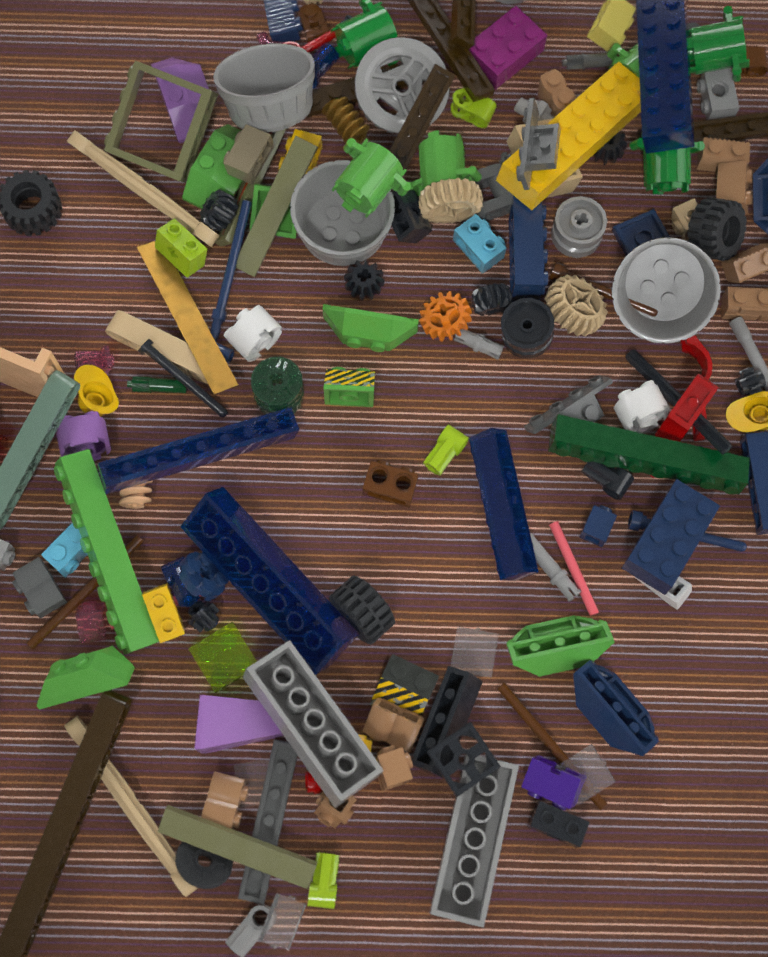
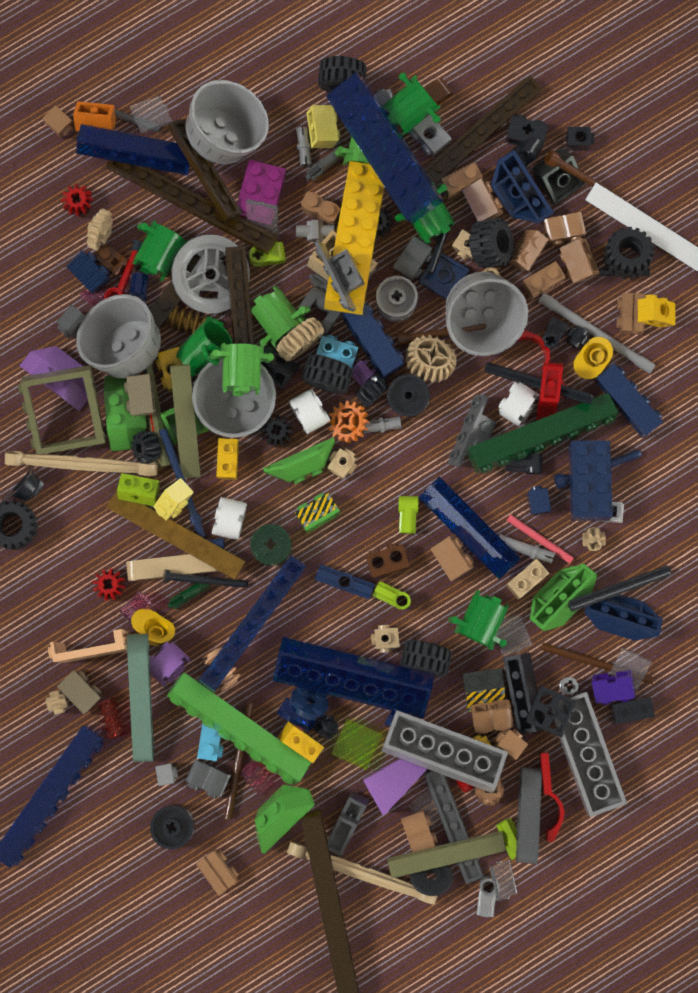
camera: 30 degrees left, 10 degrees up
none -> black piece [2,467,44,502]
none -> dark grey brick [56,305,85,339]
none -> red gear [92,568,125,601]
none -> light yellow brick [153,478,194,521]
none -> green container [176,316,233,376]
none -> yellow brick [216,438,239,480]
none -> clear piece [246,199,279,237]
none -> white brick [289,389,330,434]
none -> light grey pin [296,127,312,167]
none -> black tyre [301,355,354,394]
none -> dark blue piece [315,564,375,600]
none -> tan brick [327,448,357,480]
none -> dark grey slope [327,791,369,856]
none -> medium lavender tile [352,360,376,387]
none -> tan brick [371,625,399,653]
none -> lime piece [372,581,411,610]
none -> dark grey brick [393,236,433,282]
none -> black bar [427,226,450,275]
none -> medium nougat brick [431,535,474,581]
none -> green container [448,590,509,650]
none -> tan brick [506,559,549,599]
none -> dark grey beam [516,767,542,864]
none -> red piece [539,752,564,842]
none -> black piece [542,316,569,348]
none -> light grey bush [559,677,578,695]
none -> black axle [568,565,671,611]
none -> tan gear [582,527,606,551]

